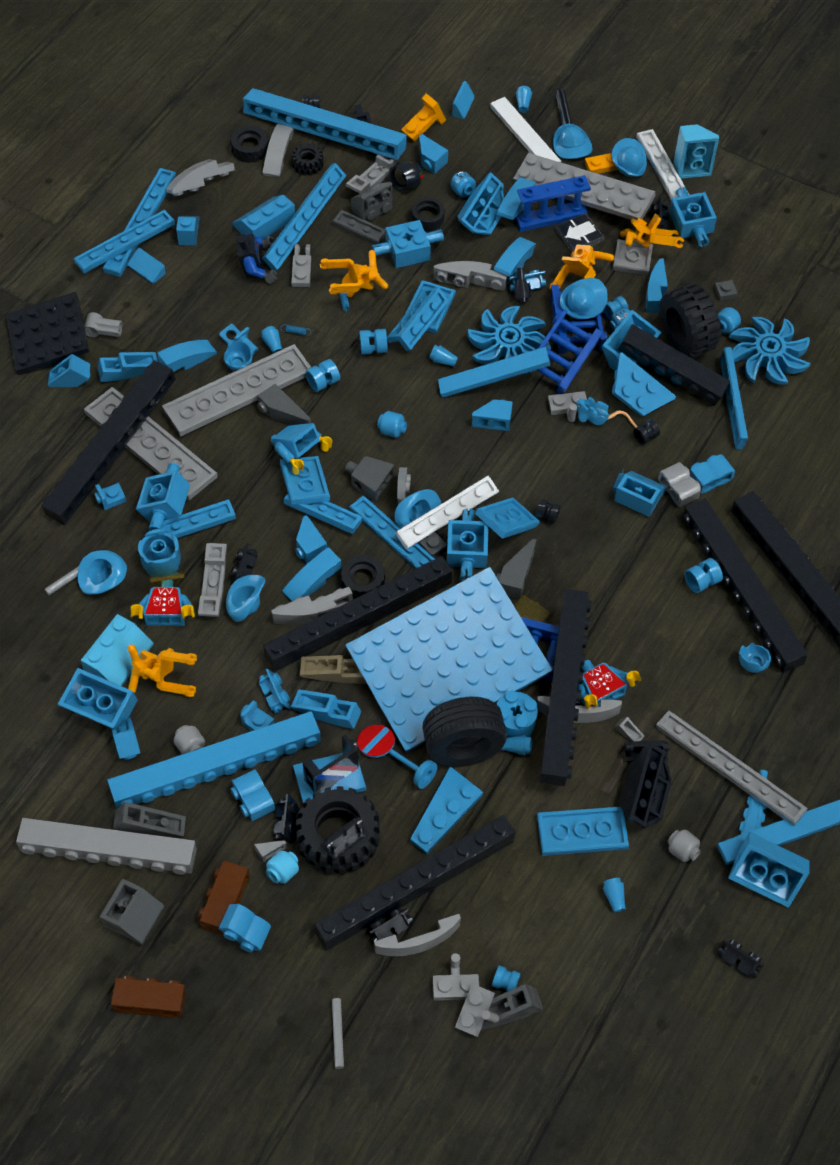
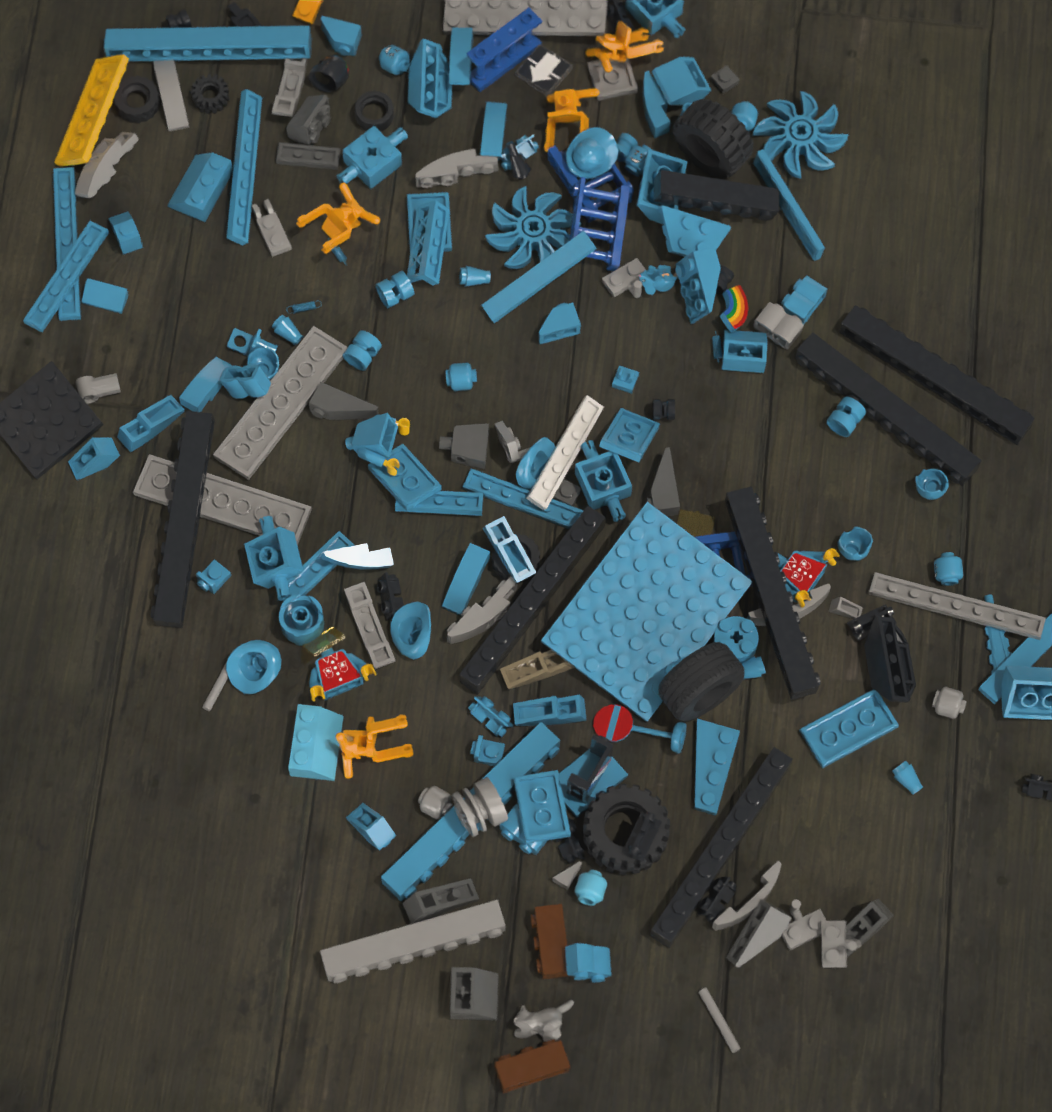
camera: 25 degrees left, 10 degrees up
dark azure slope [58,668,138,729] -> none
torso [236,234,278,284] -> none
dark azure slope [295,515,327,564] -> none
dark azure wheel [492,965,521,992] -> none
none -> yellow plate [54,54,129,167]
none -> dark azure brick [219,364,271,398]
none -> slope [321,543,394,569]
none -> light grey wheel [452,777,508,837]
none -> dark azure slope [483,516,536,583]
none -> dark azure tile [513,770,571,844]
none -> light grey animal [514,1000,574,1042]
none -> dark azure tile [612,366,639,394]
none -> dark azure slope [651,57,711,105]
none -> dark azure slope [675,248,721,324]
none -> tile [720,285,748,333]
none -> slope [726,899,791,967]
none -> dark azure hair [837,527,873,560]
none -> dark azure head [934,552,963,586]

